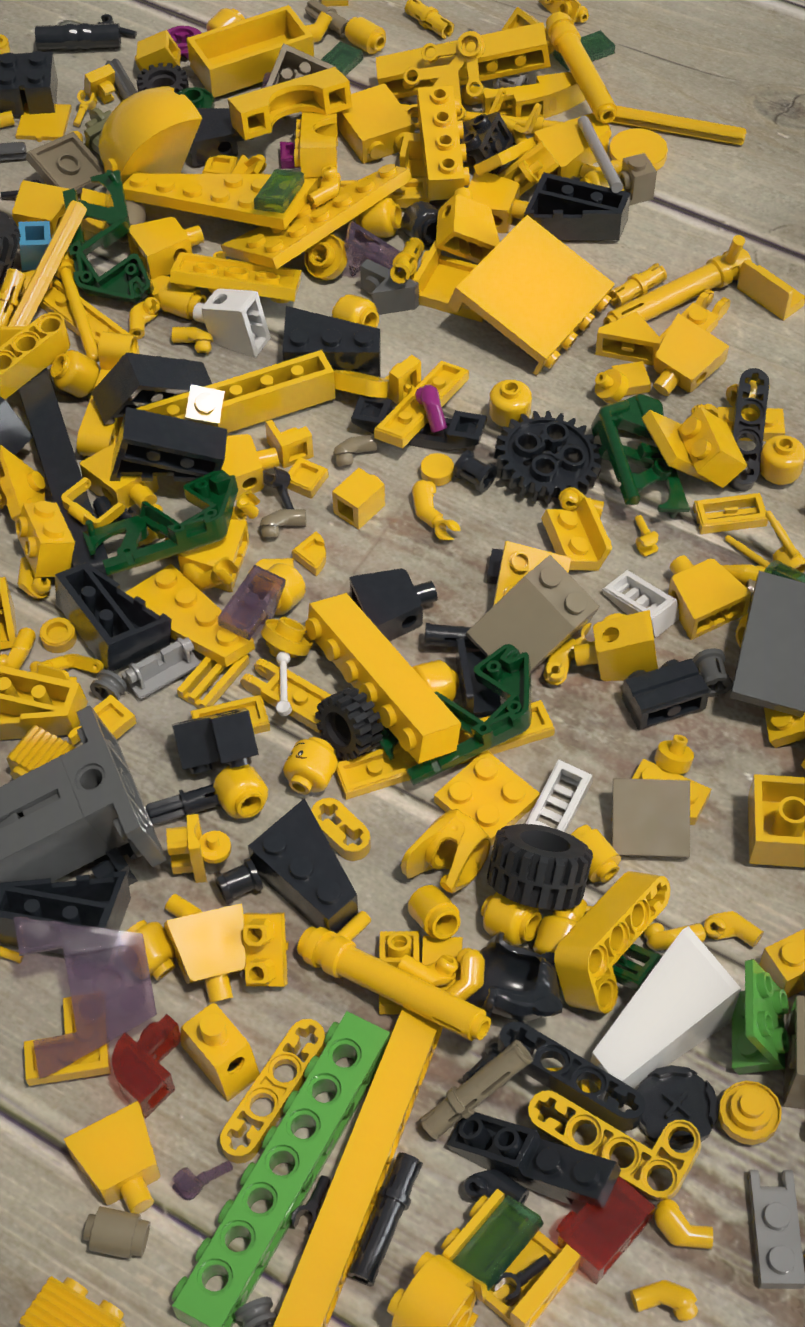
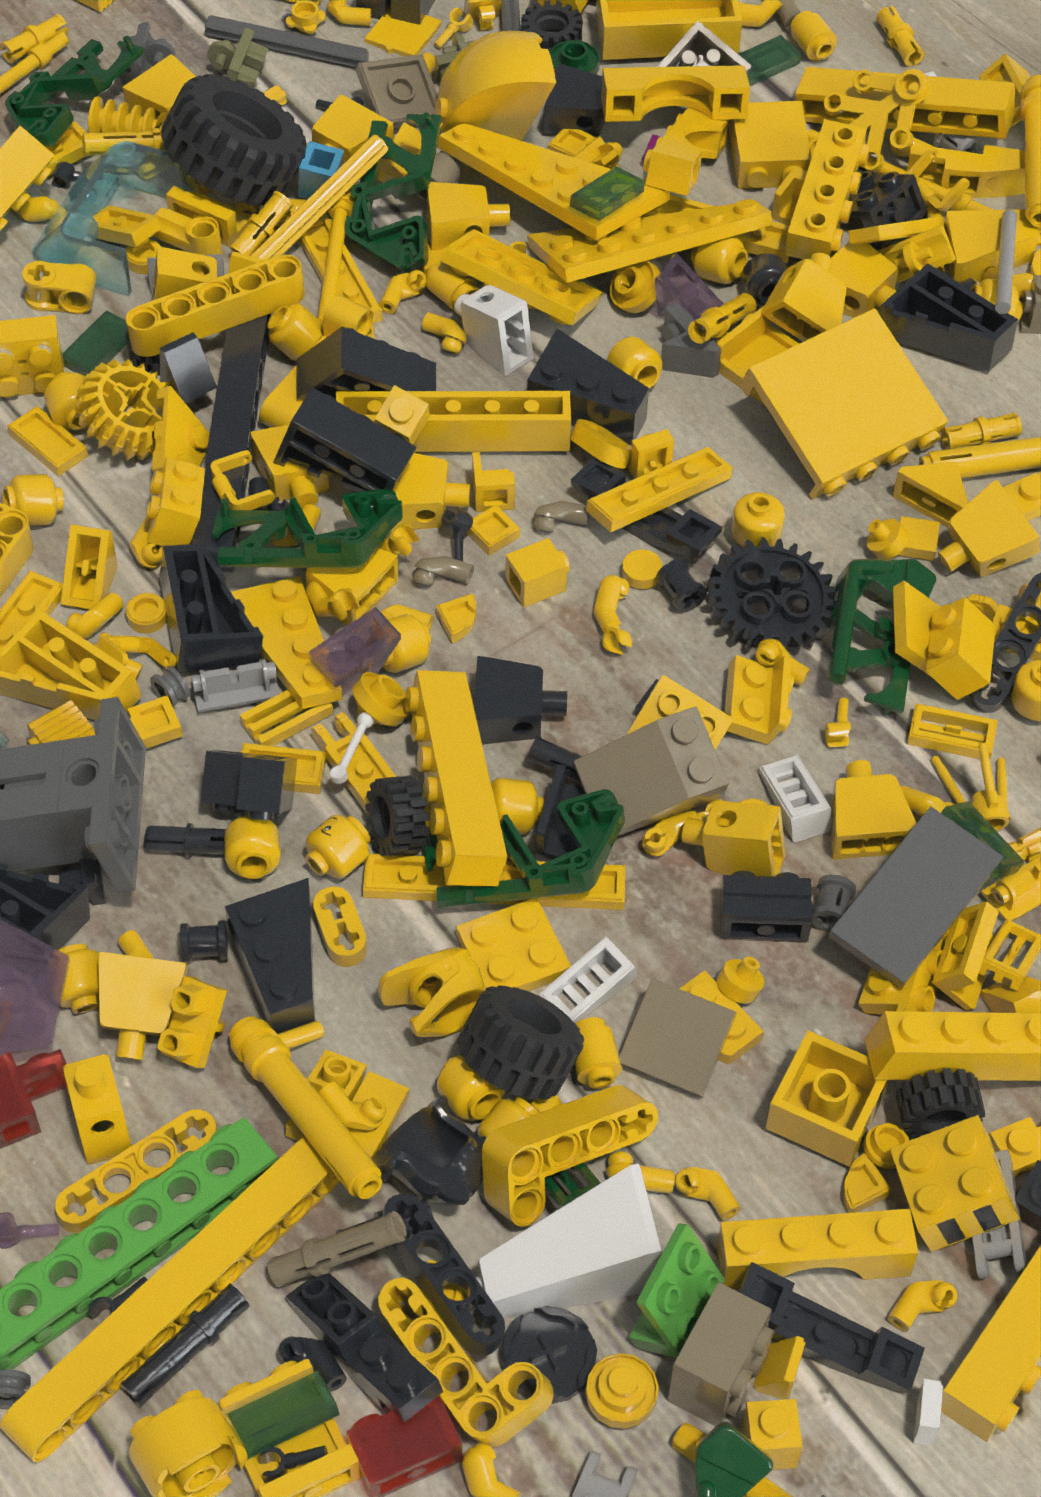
camera: 20 degrees right, 0 degrees up
yellow hips [166,814,232,883] -> none
yellow arm [307,165,341,208] -> none
yellow brick [408,885,461,939] -> none
magenta arm [415,384,447,432] -> none
yellow arm [445,948,485,1001] -> none

